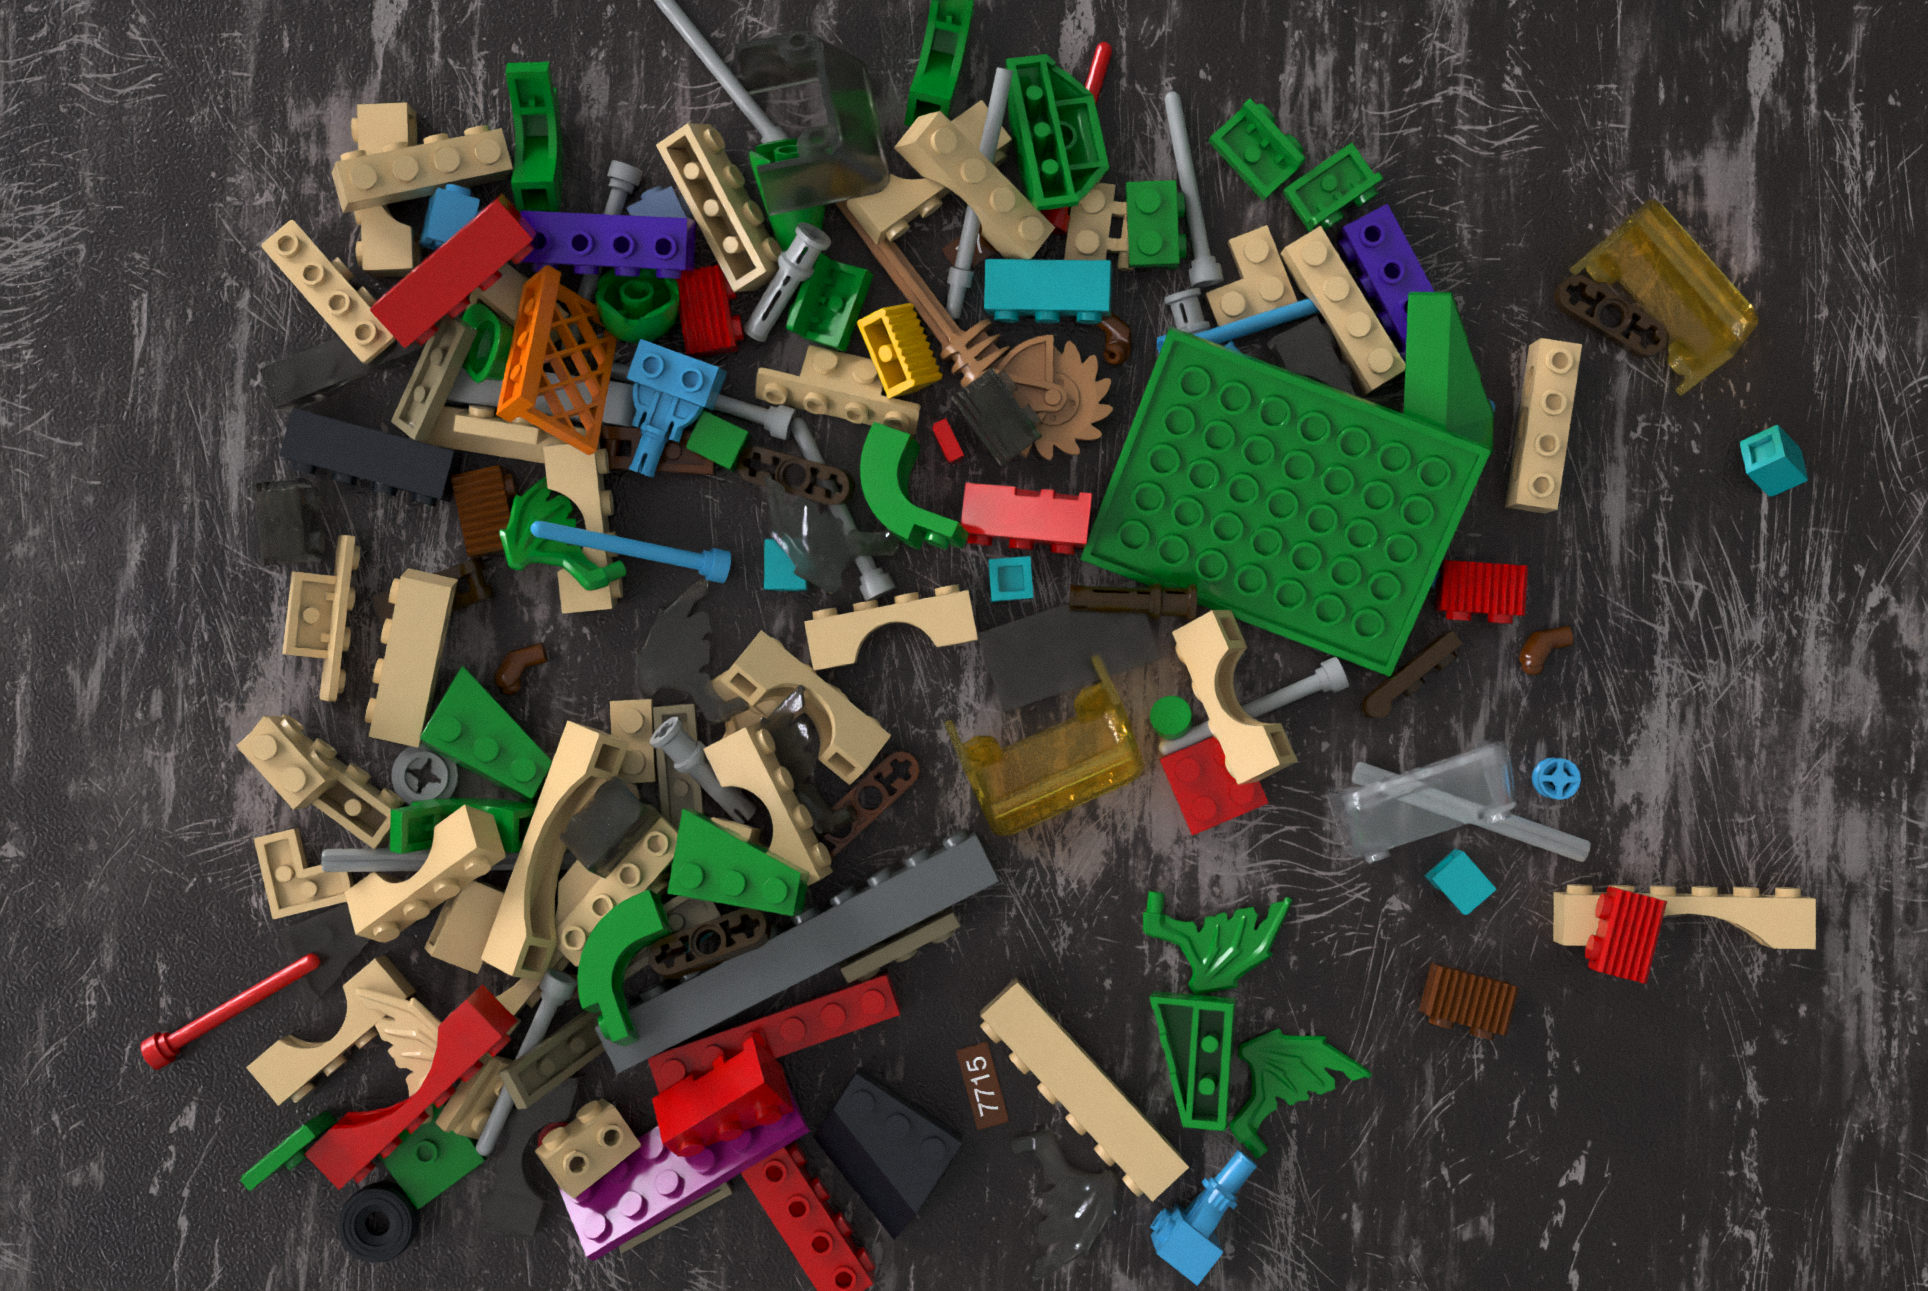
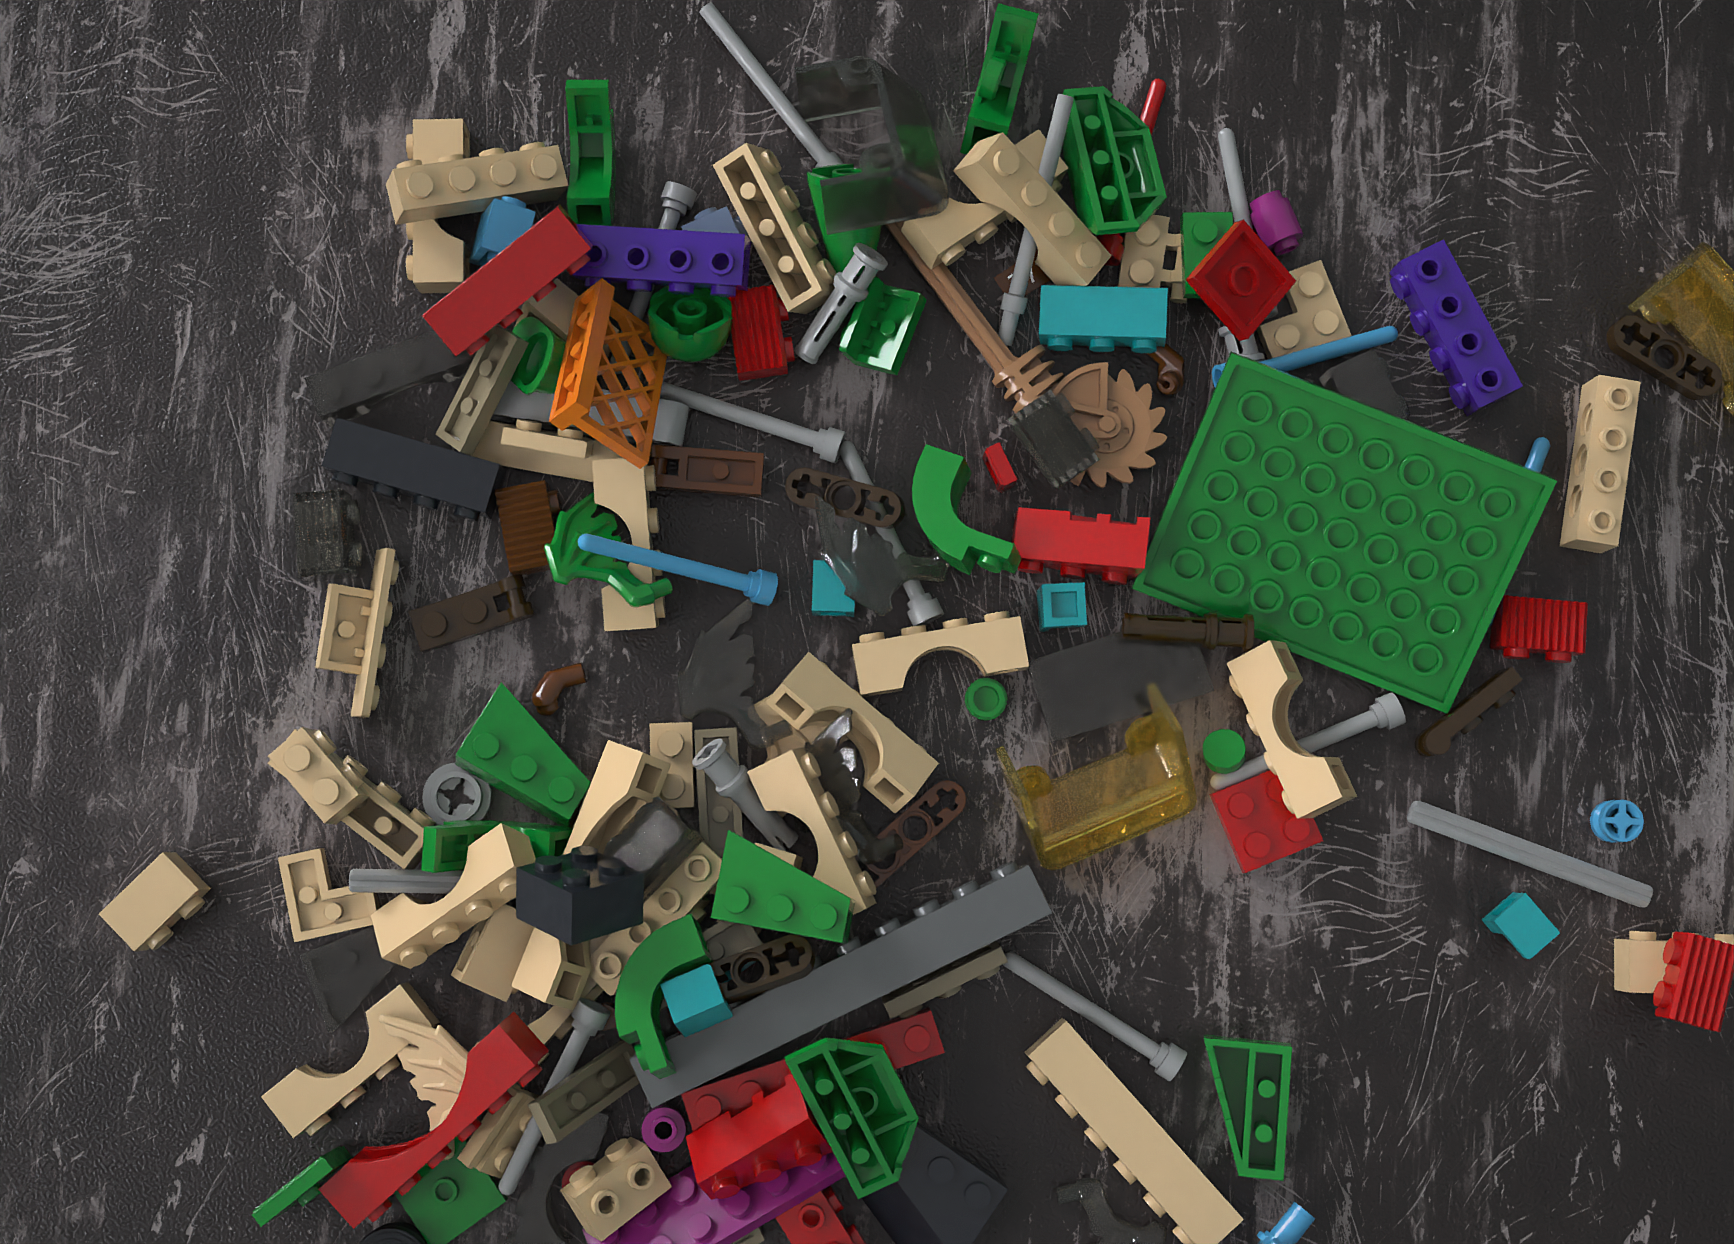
camera: 10 degrees left, 5 degrees down
red piece [140,953,320,1070] -> none
tan bracket [262,220,396,364] -> none
tan brick [365,568,458,748] -> none
dark azure brick [626,339,727,478] -> none
green panel [686,410,752,473] -> none
tan bracket [755,345,921,435] -> none
yellow brick [857,303,943,399] -> none
reddish brown sticker [956,1042,1009,1130] -> none
green animal [1143,891,1292,994] -> none
green bracket [1208,98,1306,202] -> none
green animal [1229,1028,1372,1159] -> none
tan arch [1279,226,1406,396] -> none
green bracket [1282,143,1384,232] -> none
clear windscreen [1325,740,1517,863] -> none
green wedge [1404,292,1494,455] -> none
reddish brown brick [1419,962,1519,1040] -> none
reddish brown arm [1519,626,1573,675] -> none
none -> tan brick [99,852,211,952]
none -> black brick [516,846,644,946]
none -> magenta brick [642,1105,686,1152]
none -> teal panel [660,964,733,1037]
none -> green wedge [785,1038,919,1199]
none -> green tile [964,678,1007,721]
none -> green tile [978,55,1007,100]
none -> light grey piece [1003,951,1187,1082]
none -> red plate [1186,219,1296,341]
none -> magenta brick [1249,190,1304,256]

